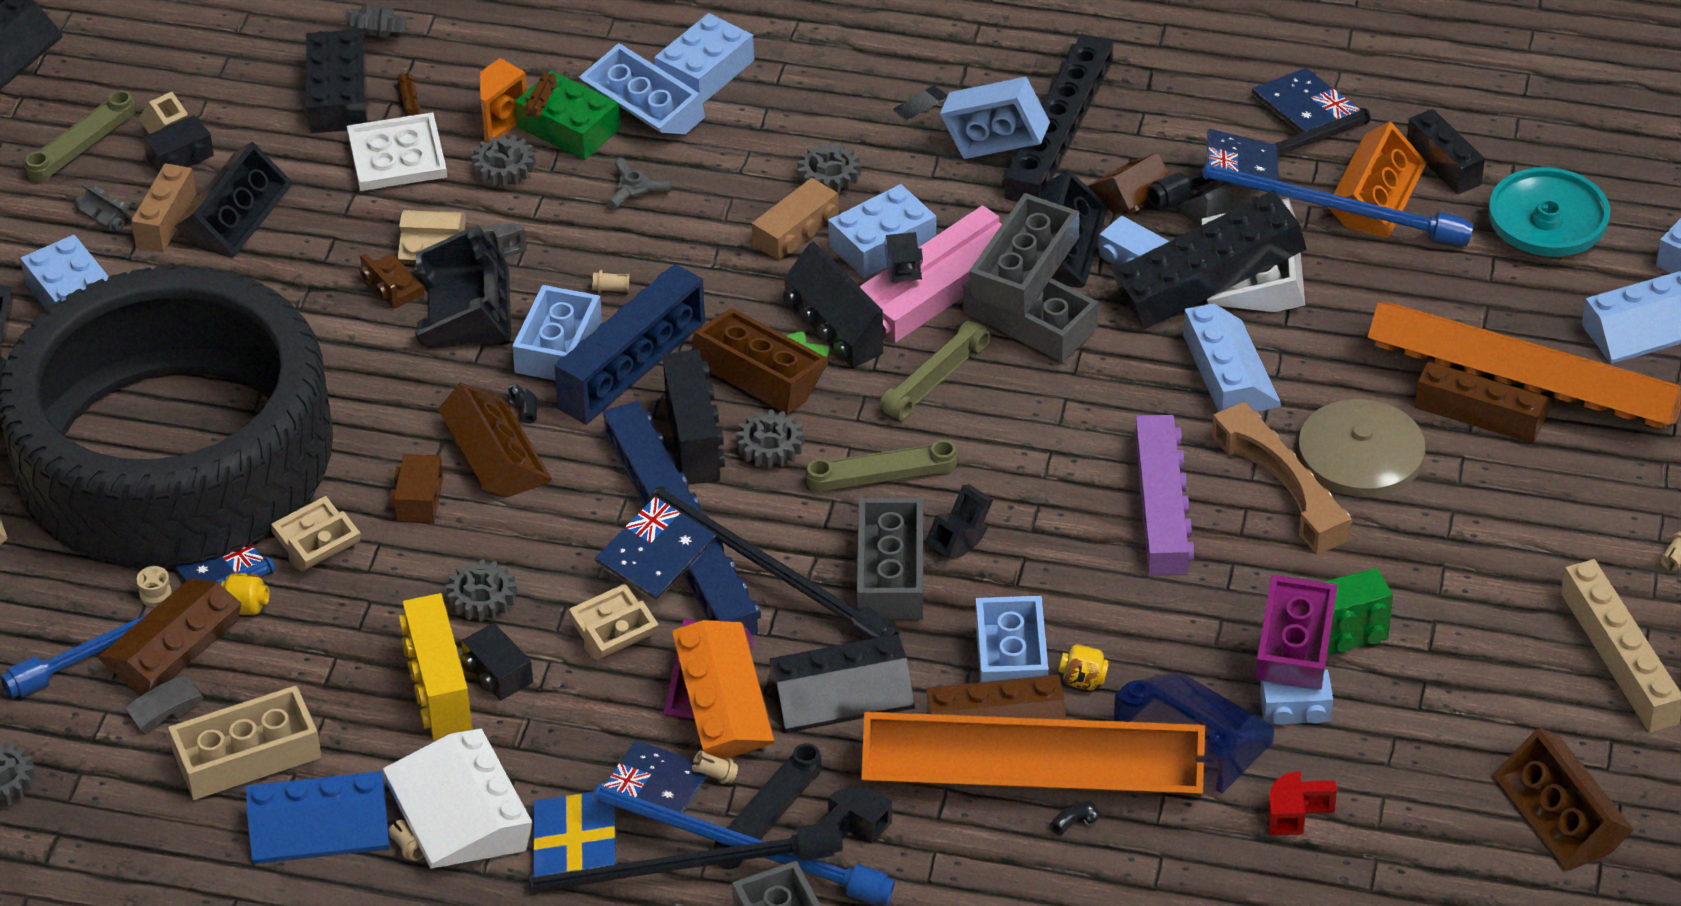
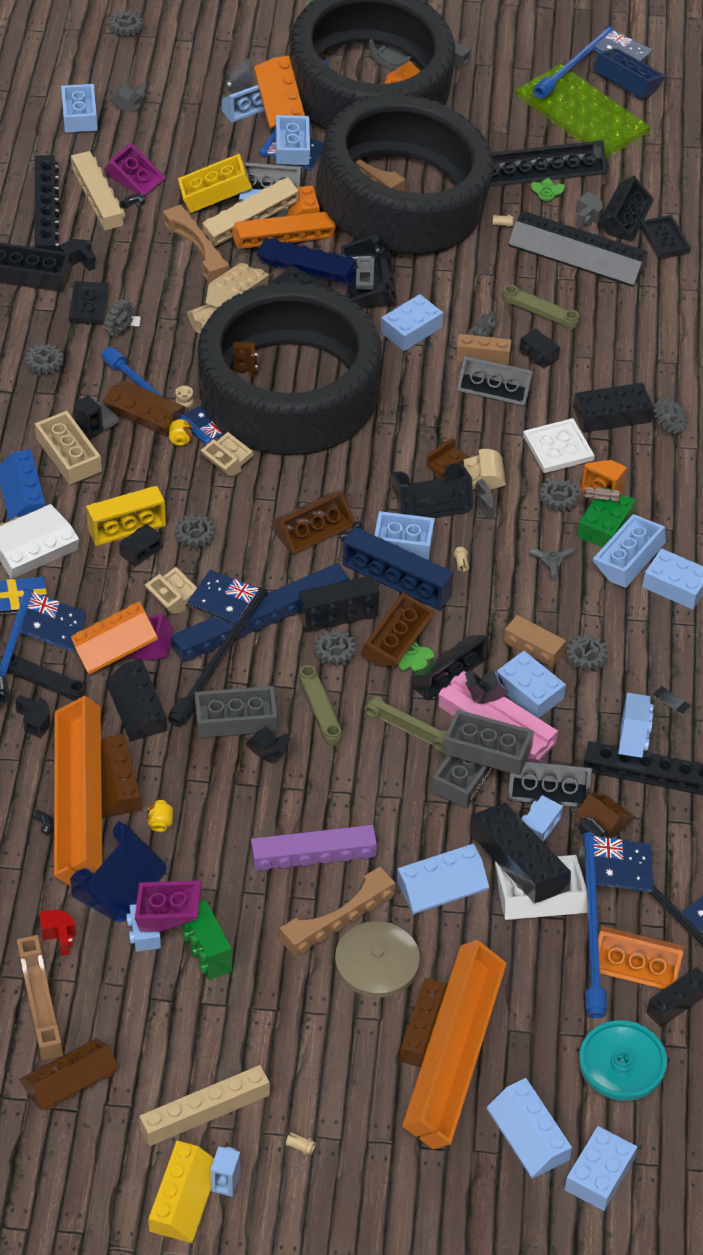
camera: 80 degrees right, 5 degrees up
tan brick [139,91,188,134] -> none
reddish brown brick [390,454,444,523] -> none
reddish brown axle [397,72,421,116] -> none
tan pin [692,751,738,784] -> none
light blue brick [976,596,1048,682] -> none
none -> medium nougat arch [17,935,63,1061]
none -> black brick [74,395,103,440]

